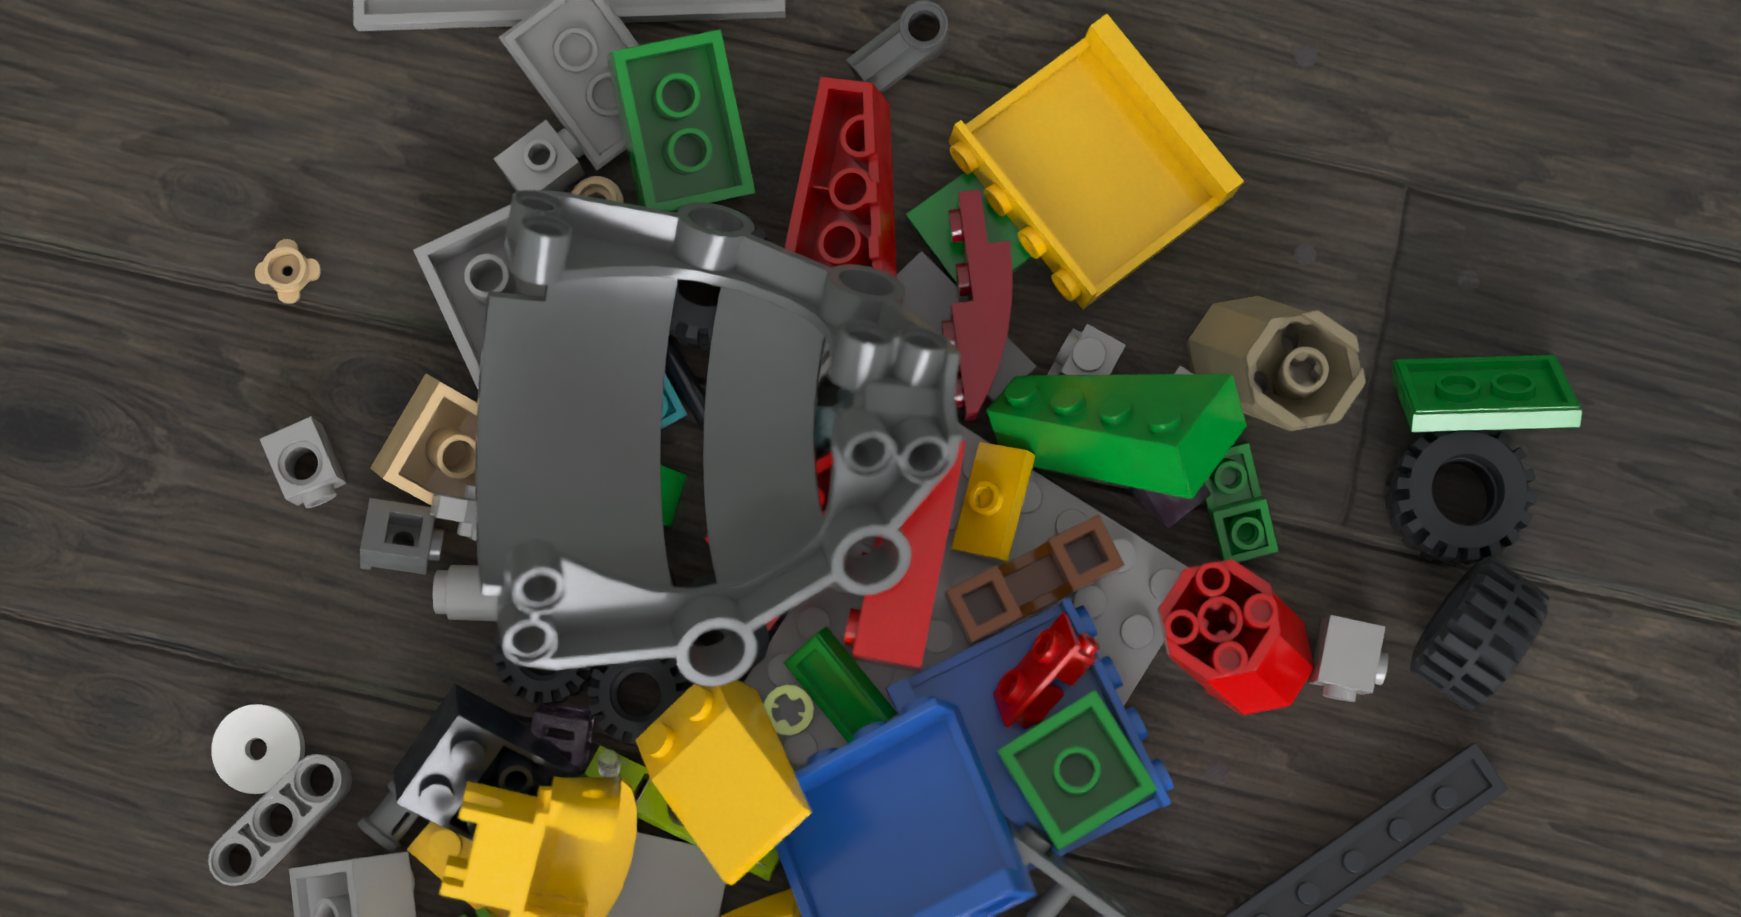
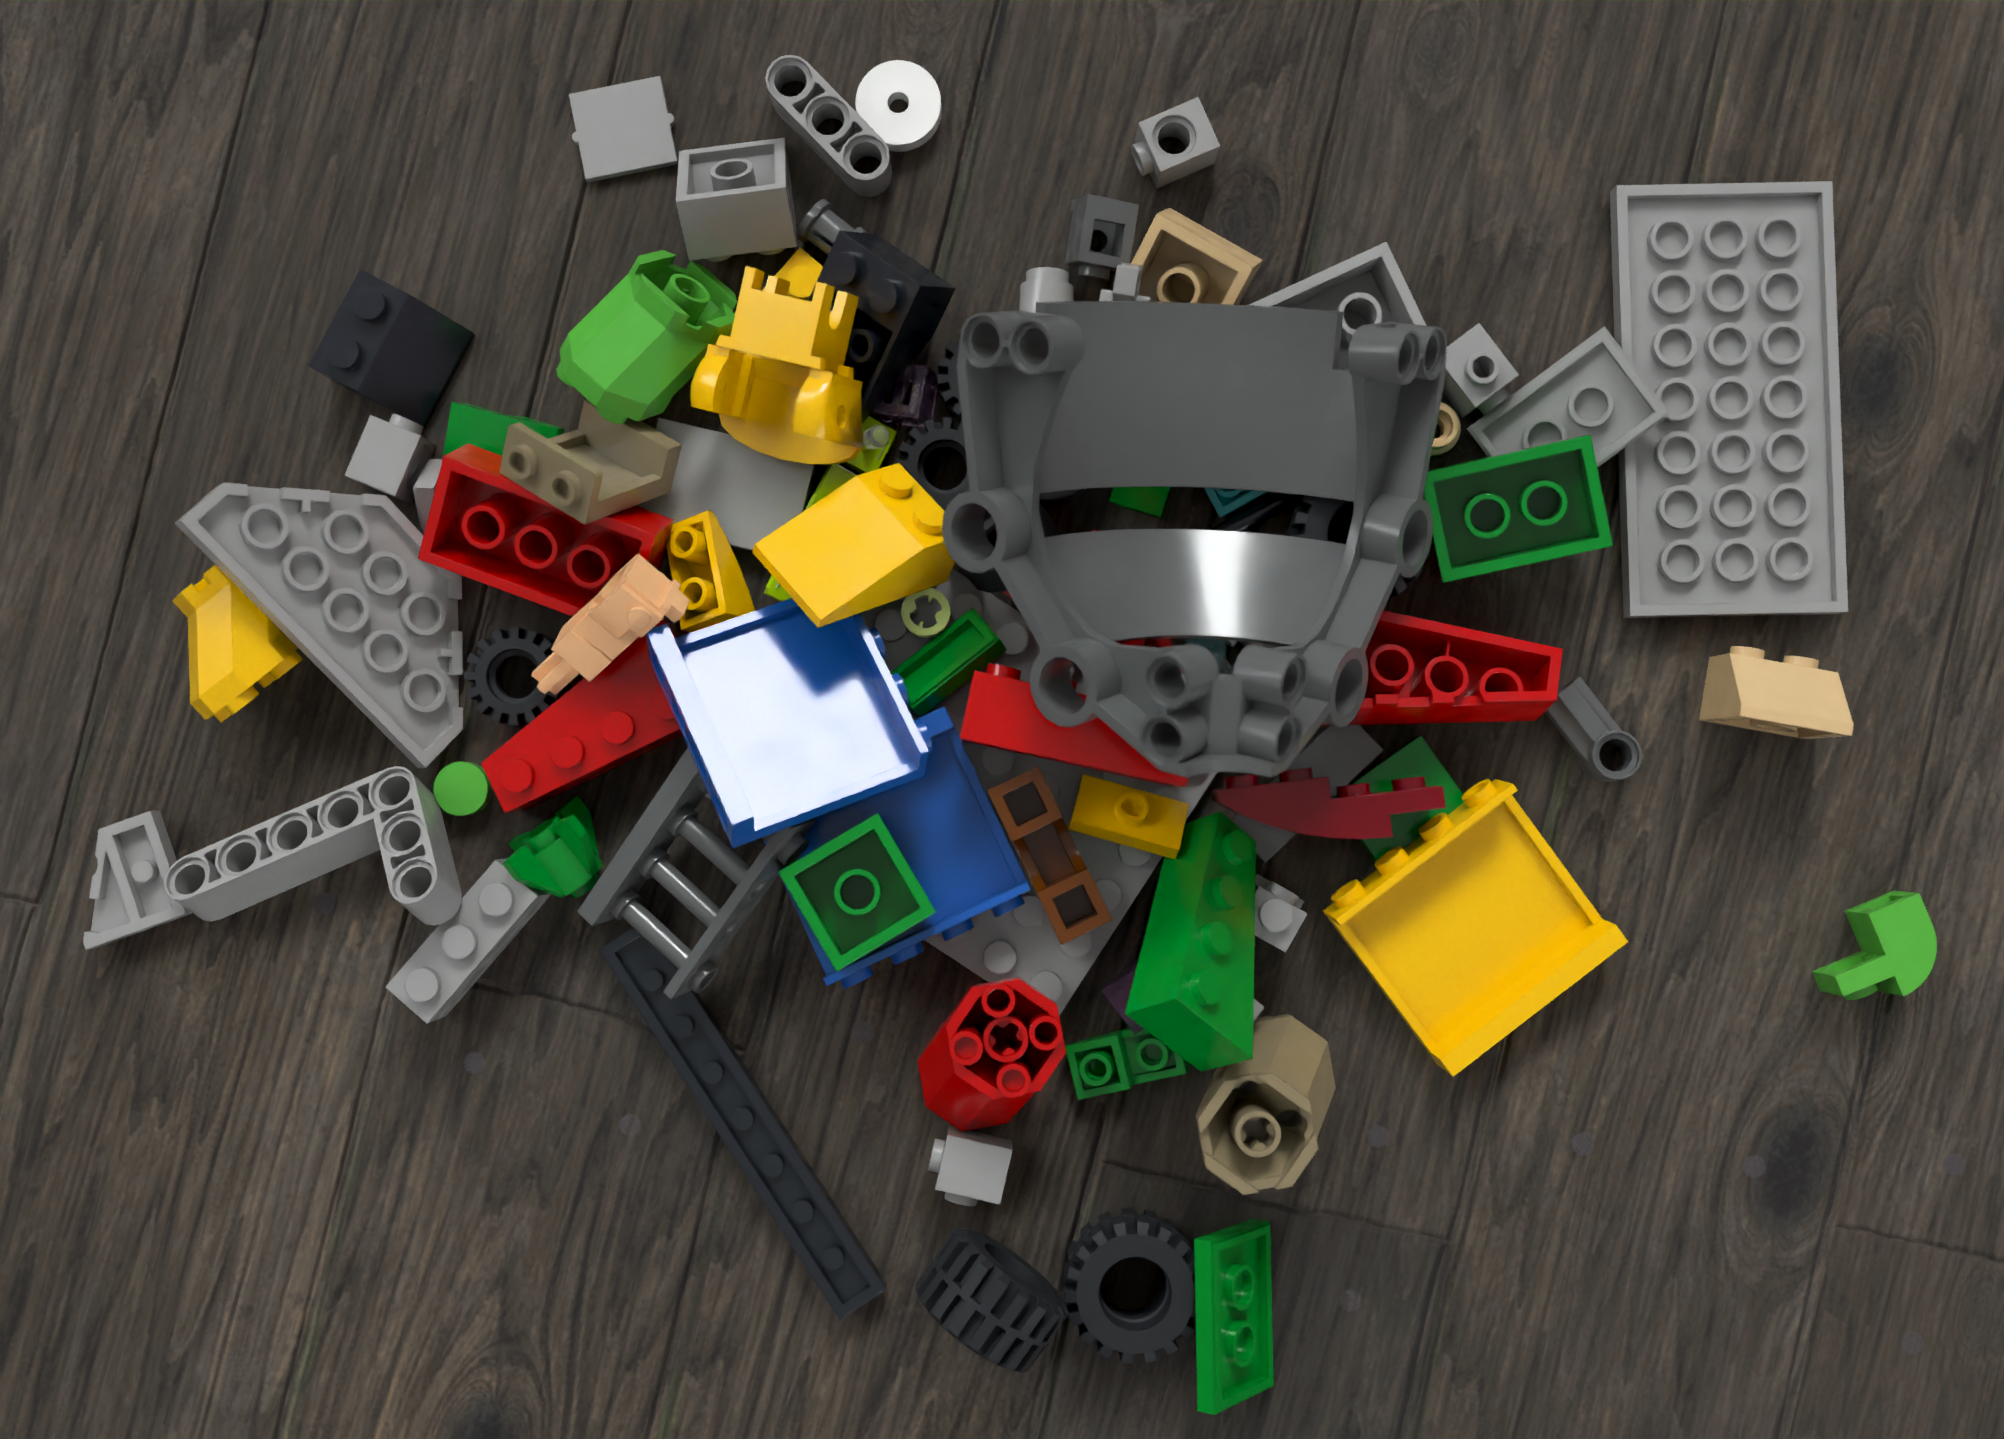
camera: 90 degrees right, 5 degrees up
tan plate [255,239,321,304] -> none
red hinge [993,613,1100,729] -> none

